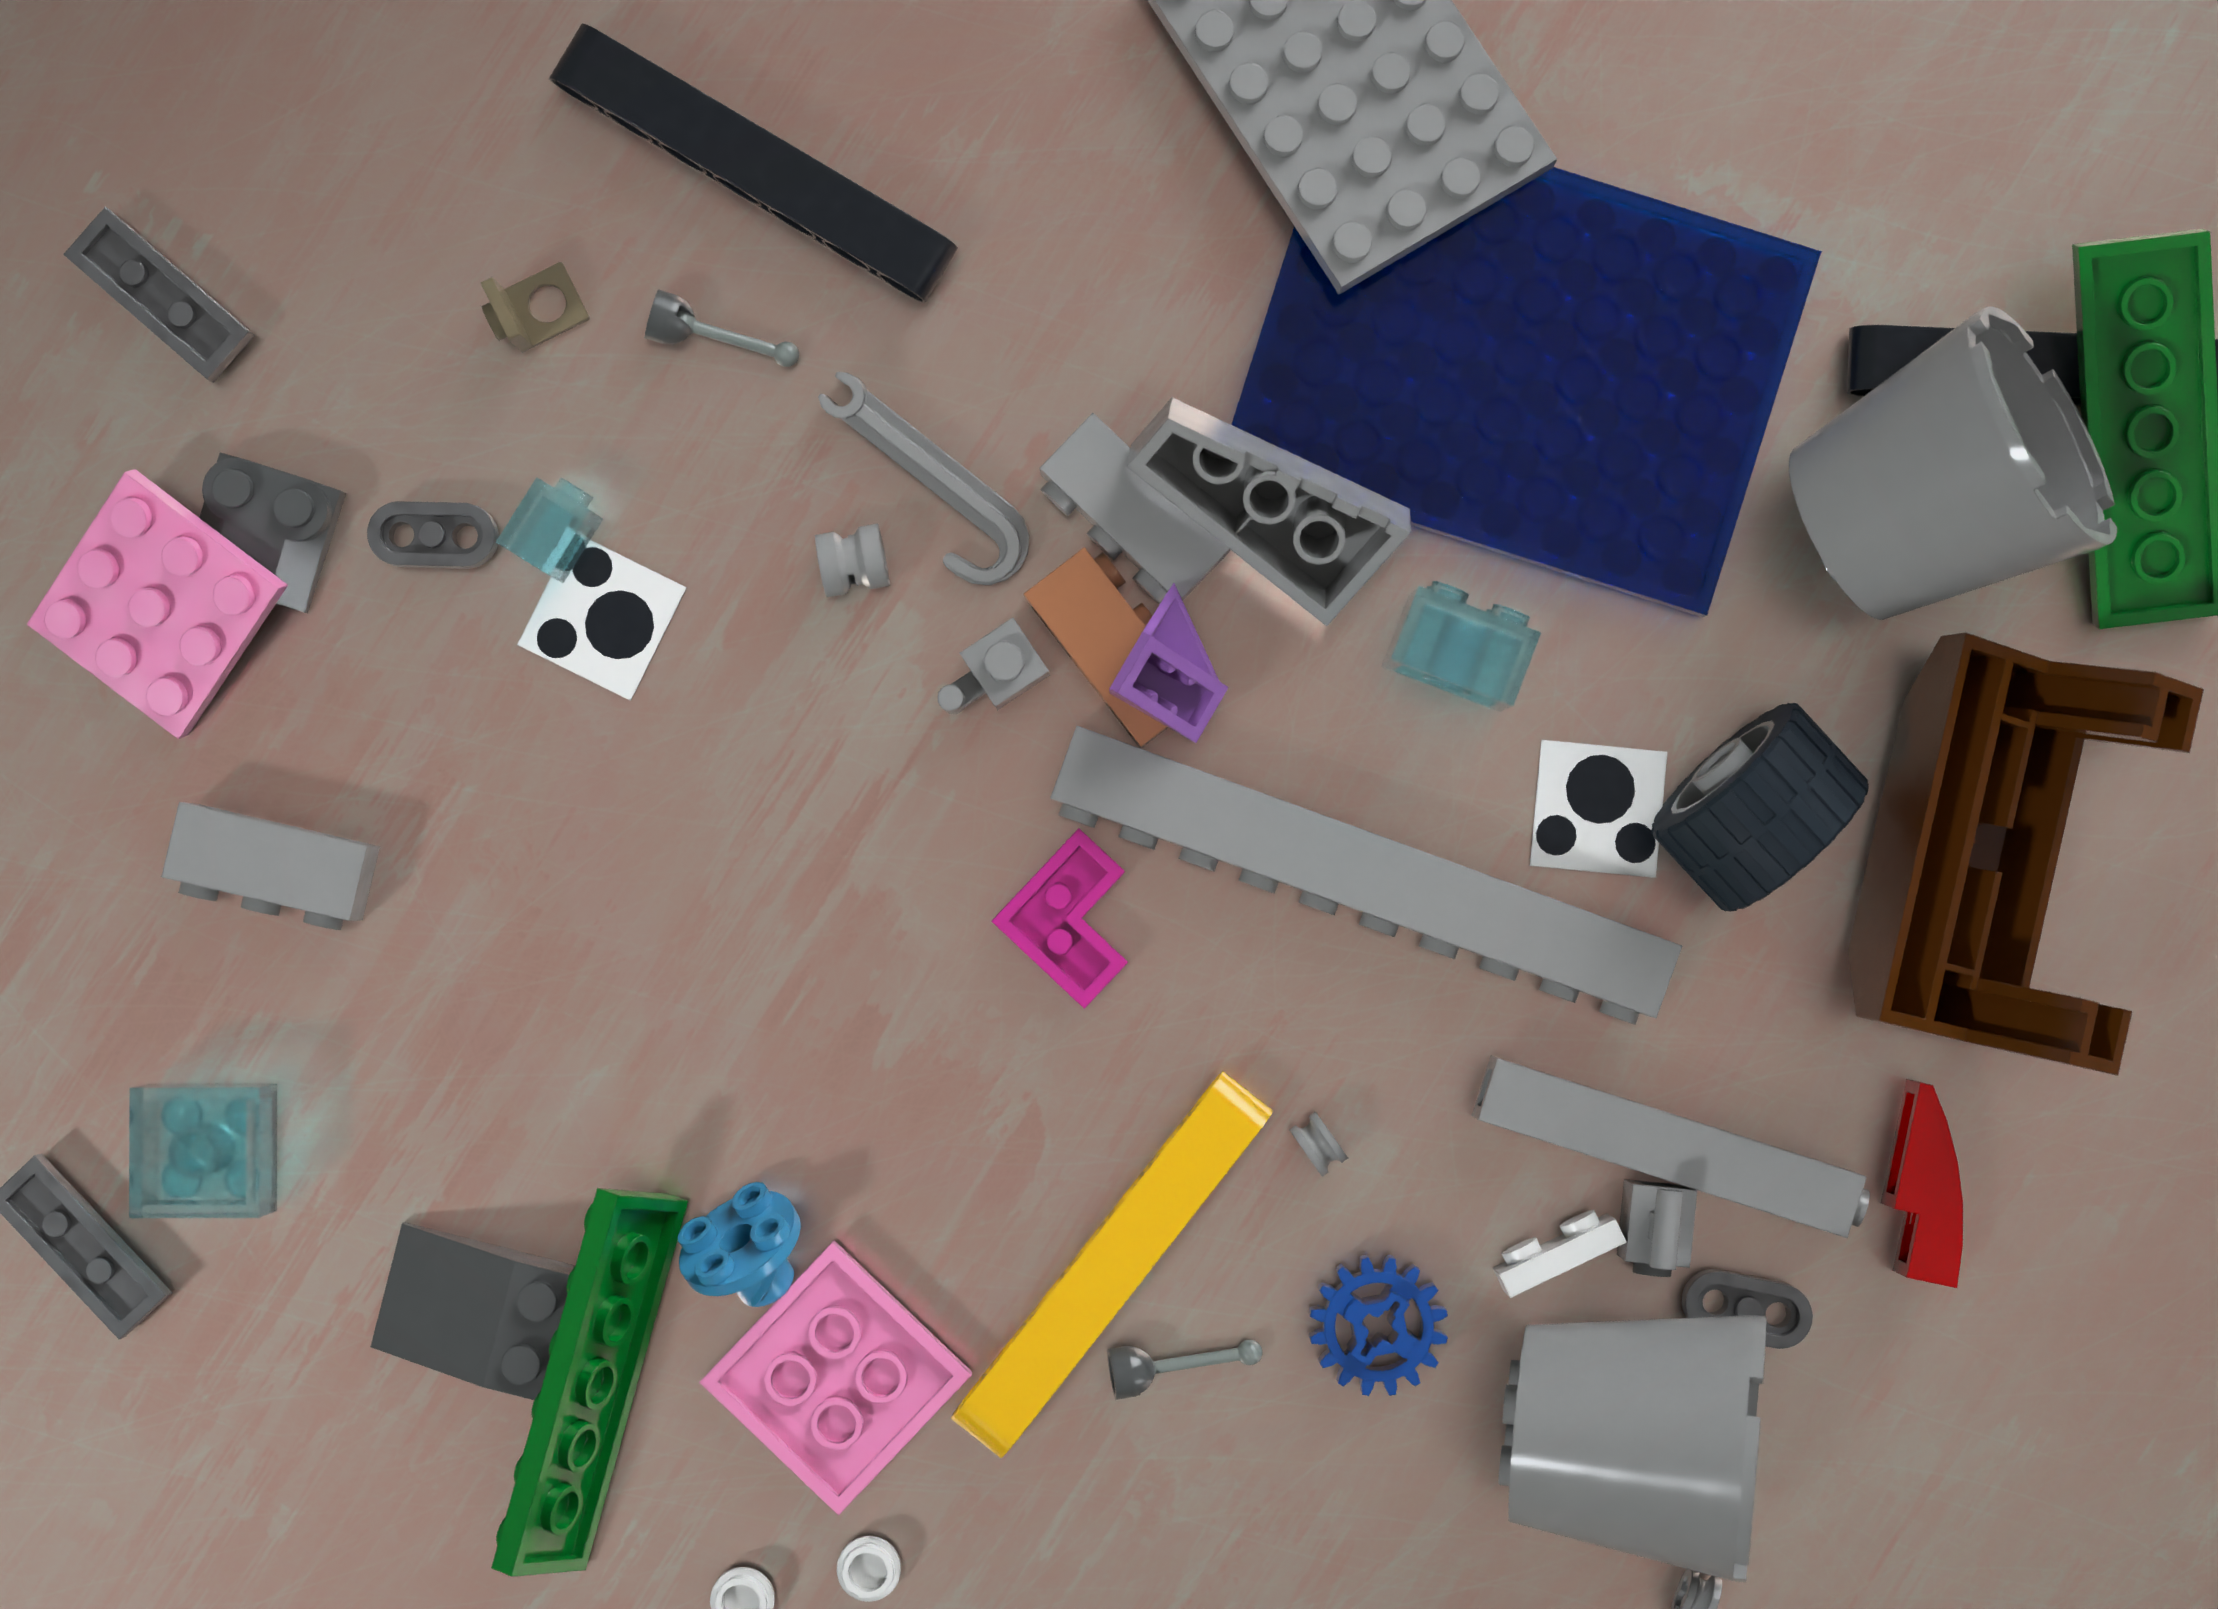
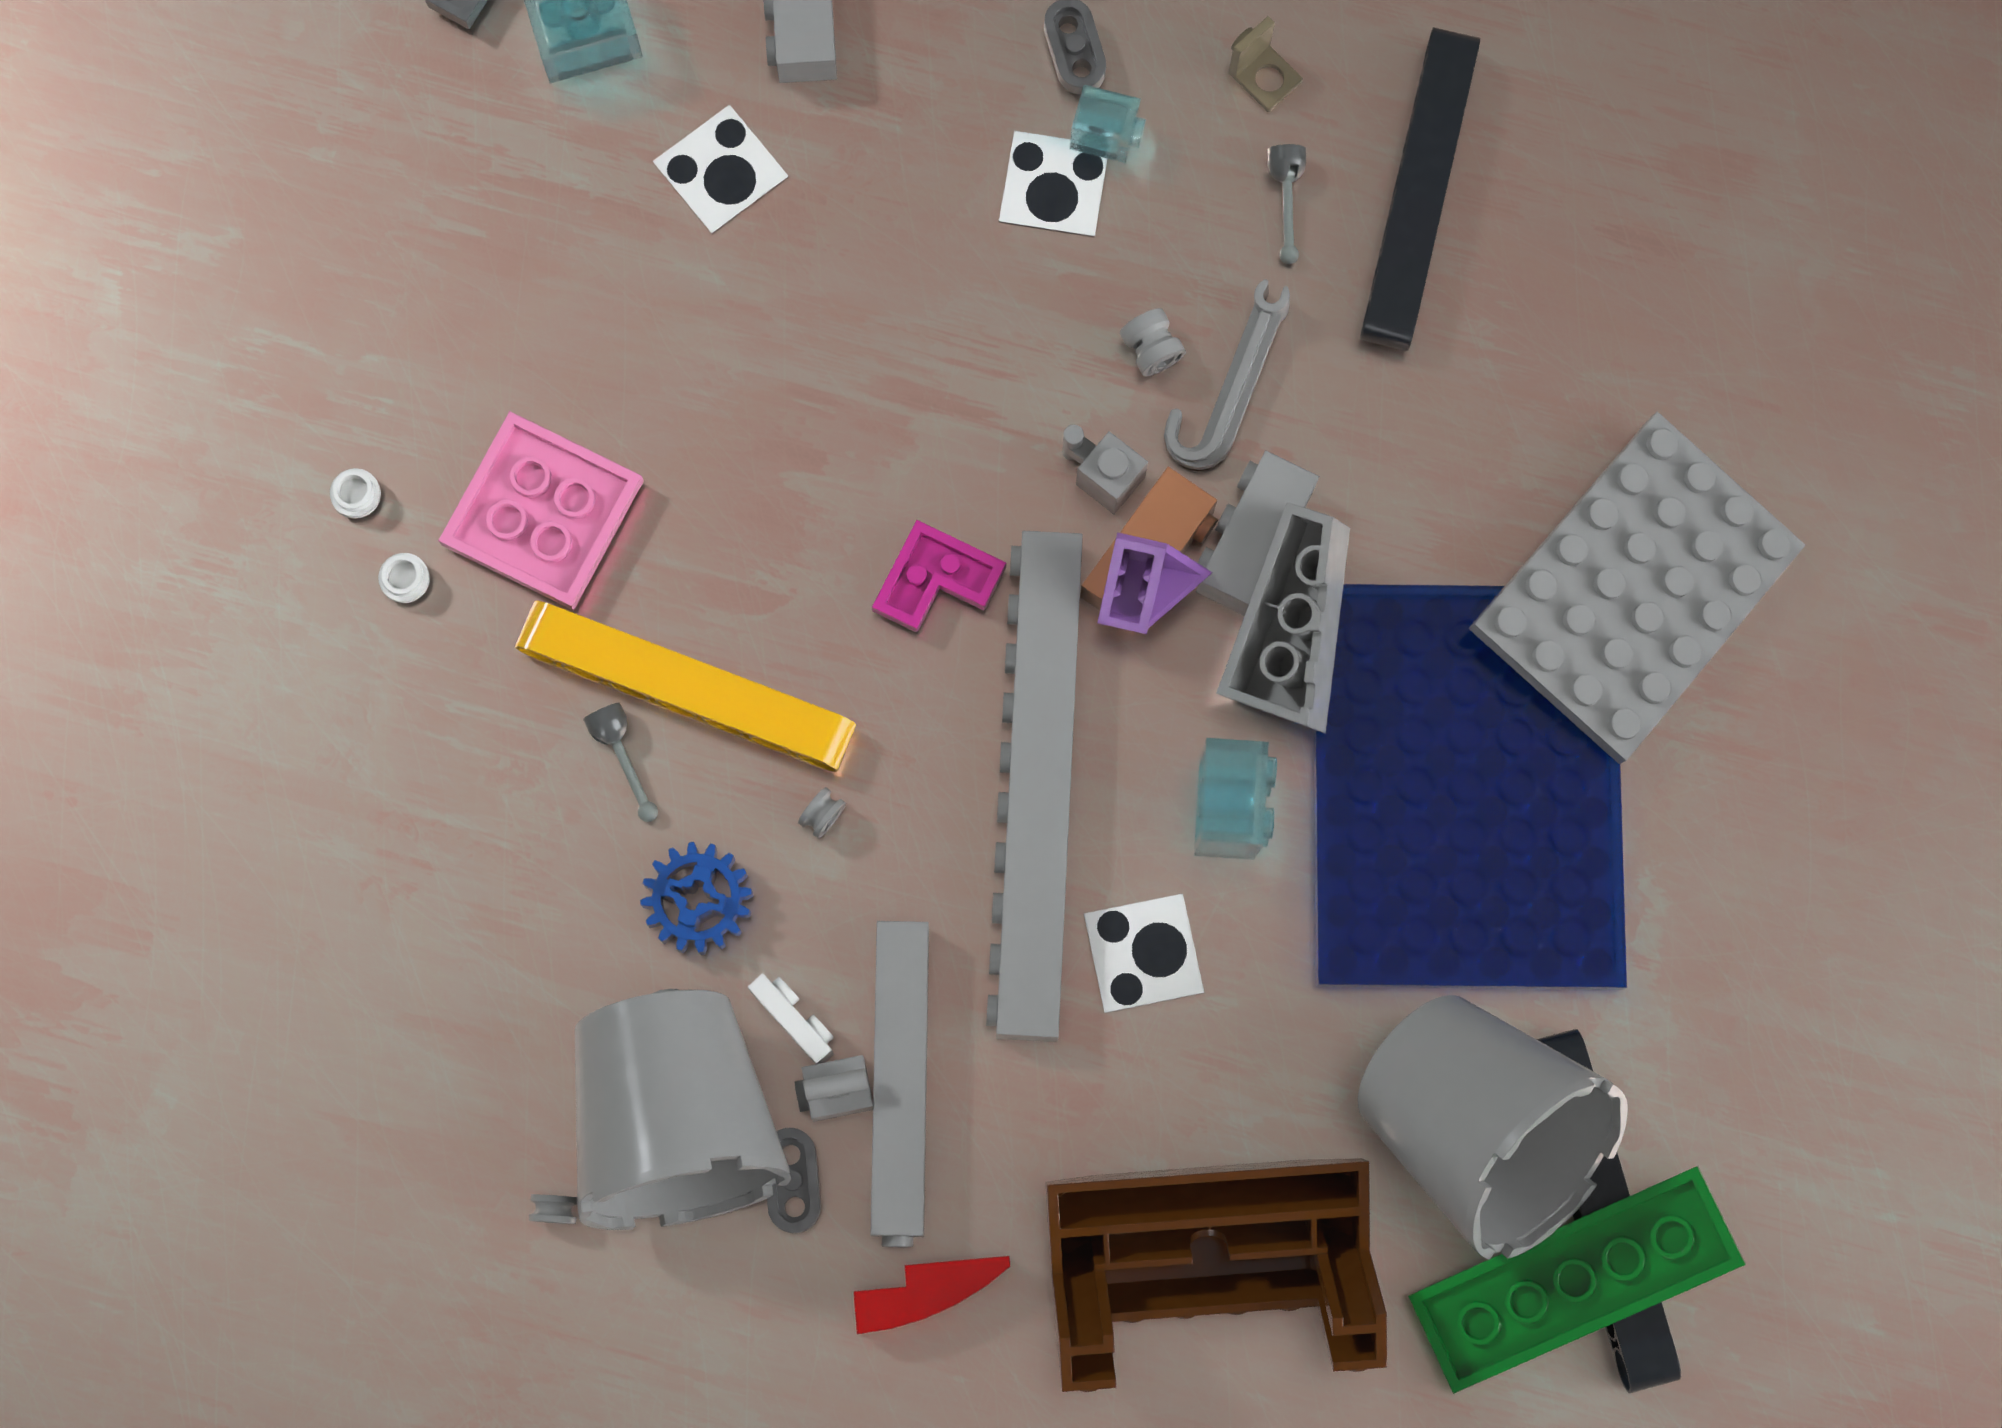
camera: 70 degrees right, 10 degrees down
dark grey slope [371,1222,575,1400] -> none
green plate [491,1188,688,1577] -> none
dark azure plate [677,1182,801,1307] -> none
black wheel [1652,703,1869,911] -> none
none -> white sticker [653,105,788,233]

